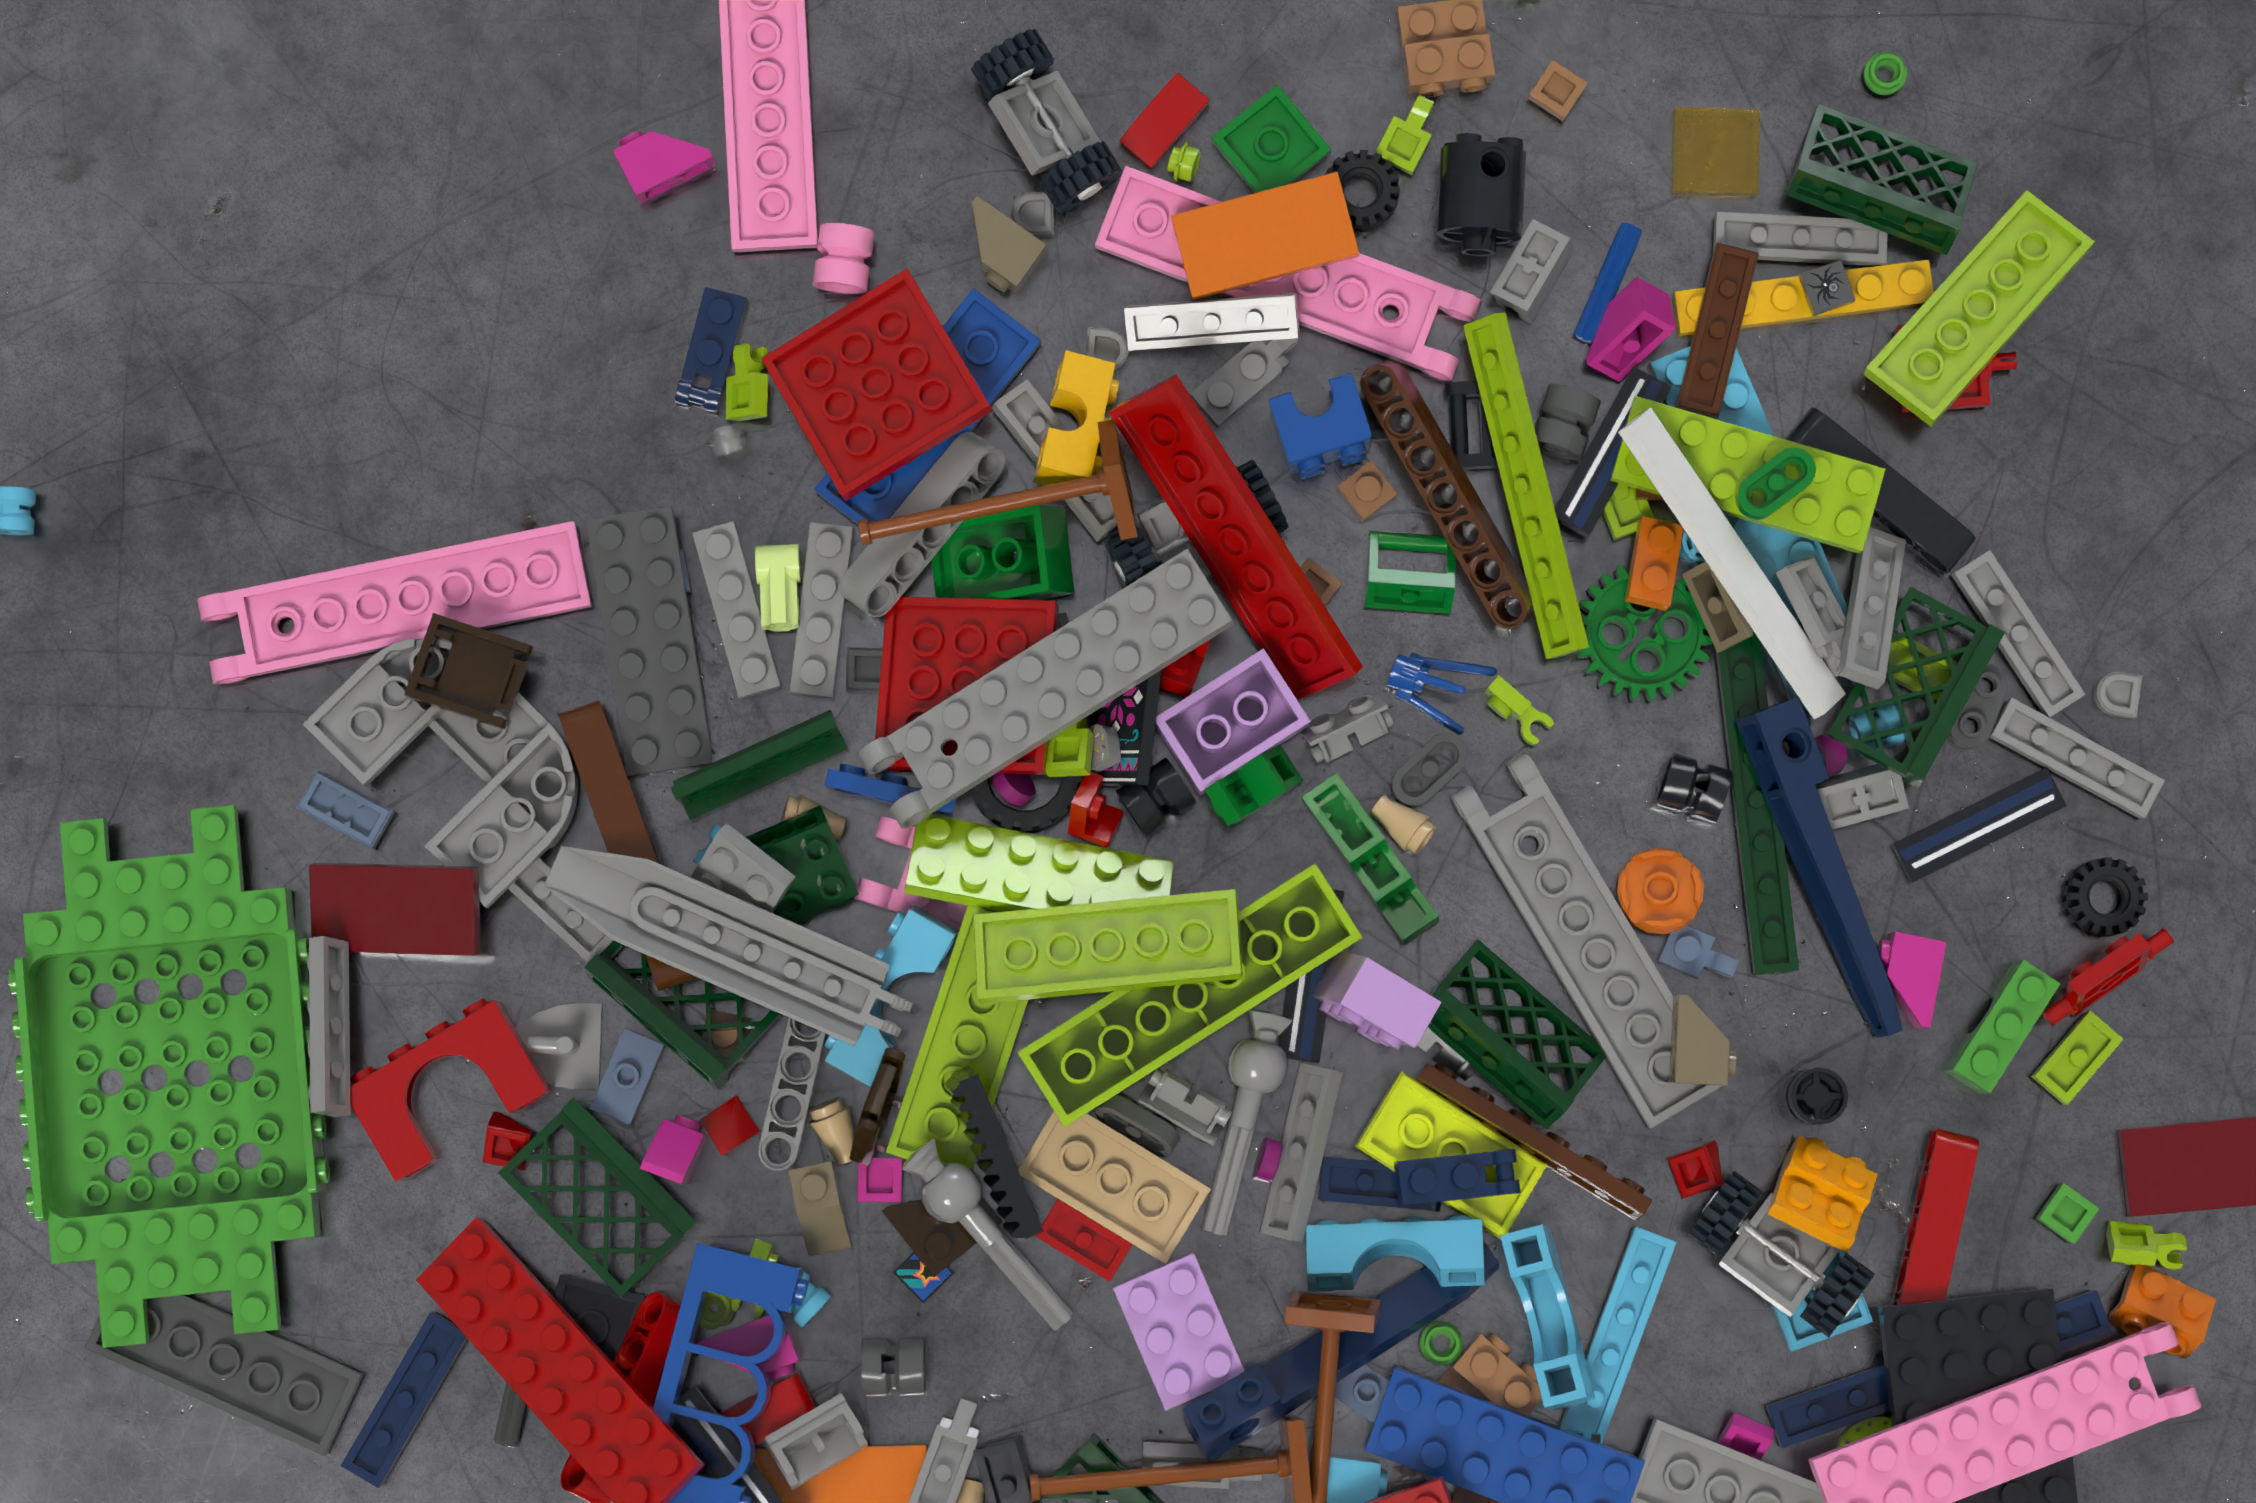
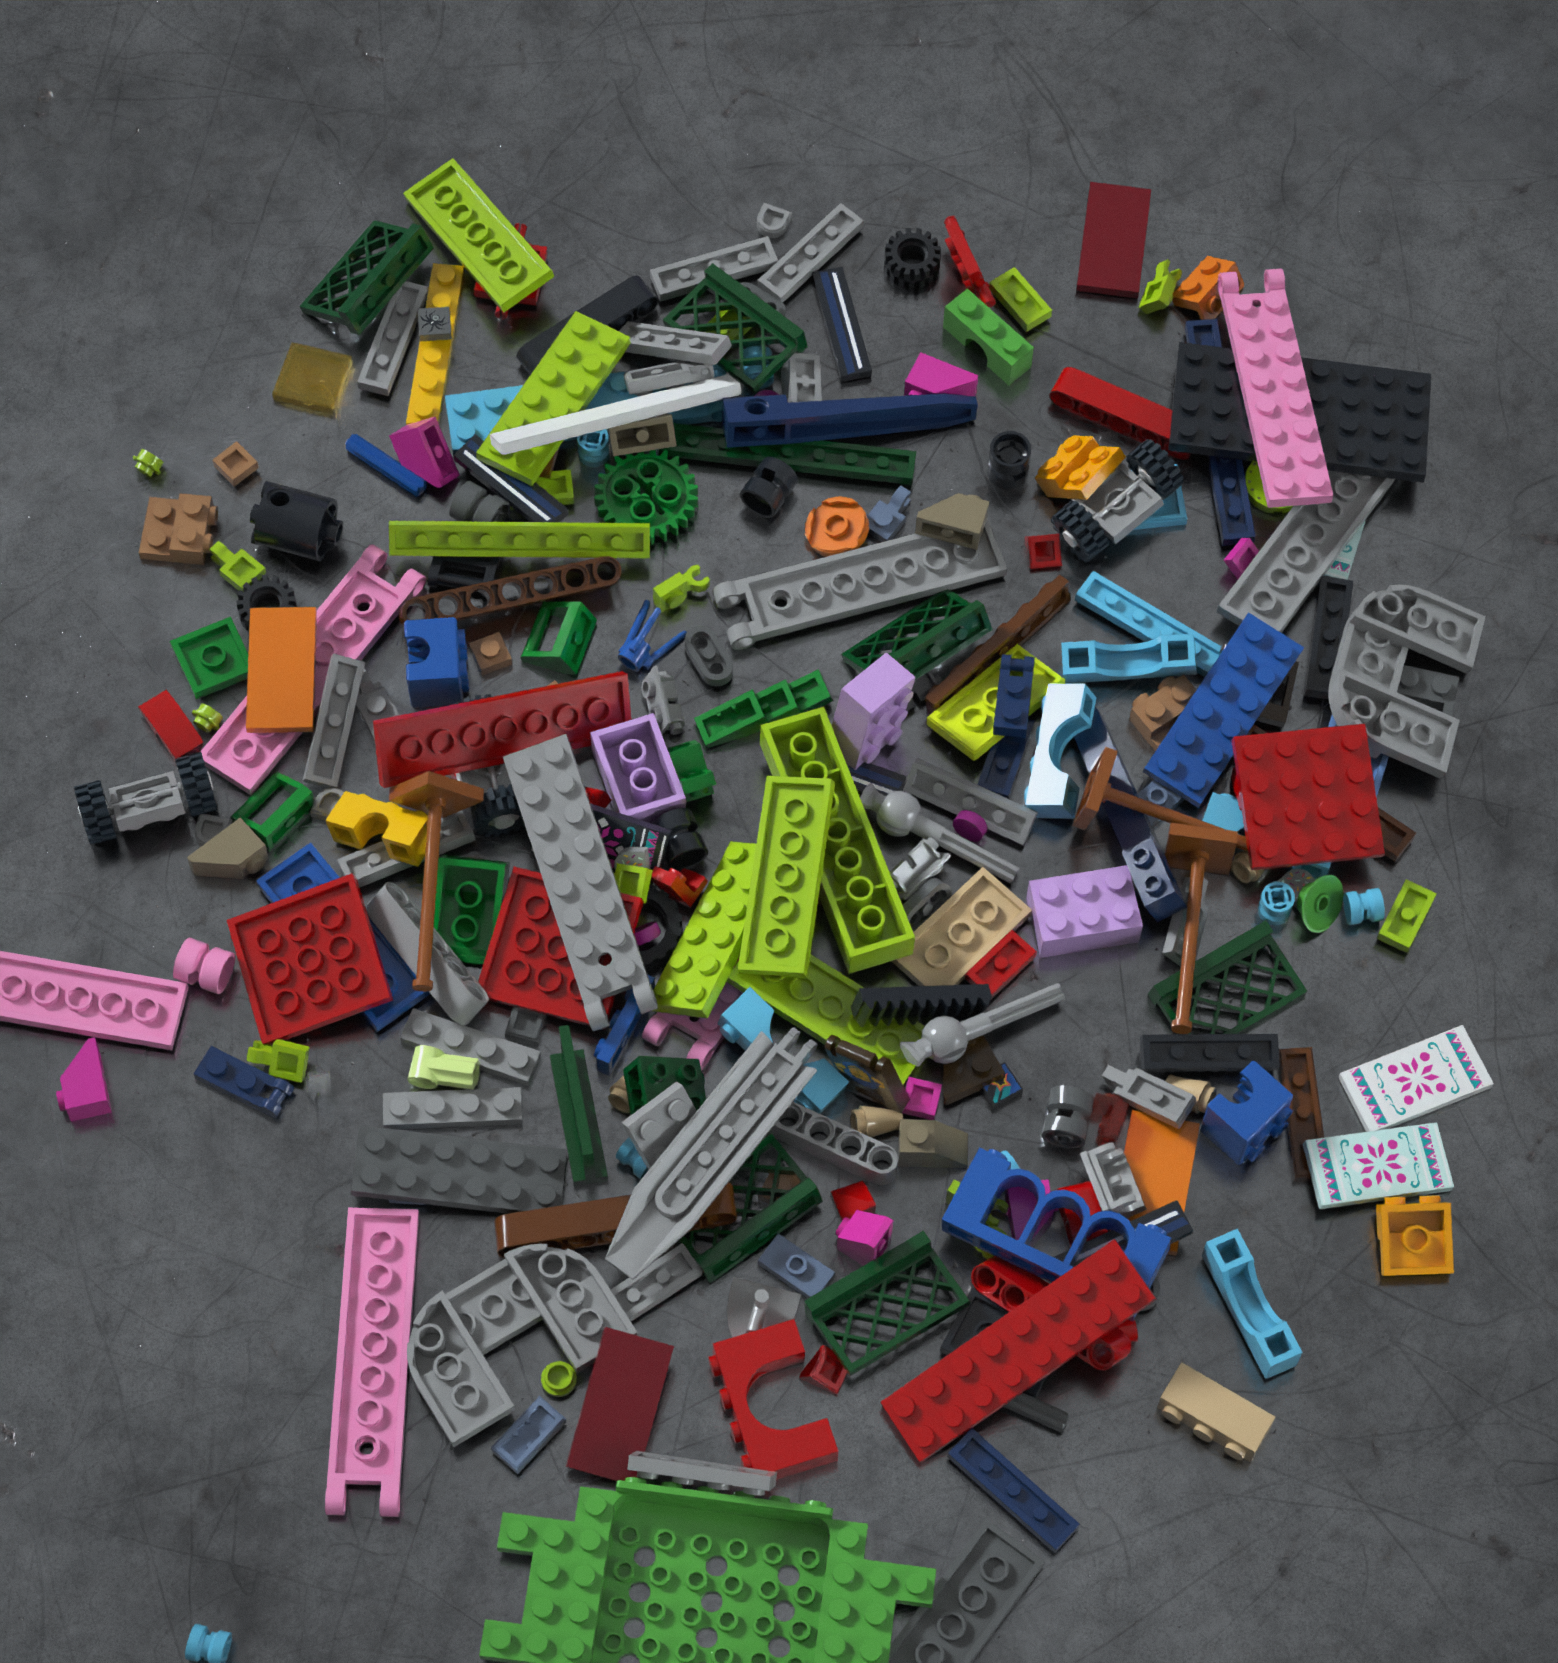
camera: 75 degrees left, 20 degrees down
dark brown container [404,613,534,730] -> none
tan cone [1370,795,1436,855] -> none
bright green plate [1419,1321,1464,1365] -> none
light grey hinge [1490,219,1574,325] -> none
orange plate [1624,516,1684,611] -> none
reddish brown tile [1676,242,1759,419] -> none
green plate [1735,448,1816,520] -> none
bright green plate [1863,52,1907,95] -> none
bright green plate [2036,1183,2100,1244] -> none
none -> green tile [230,771,314,852]
none -> lime plate [541,1361,577,1397]
none -> clear red bracket [1092,1093,1129,1147]

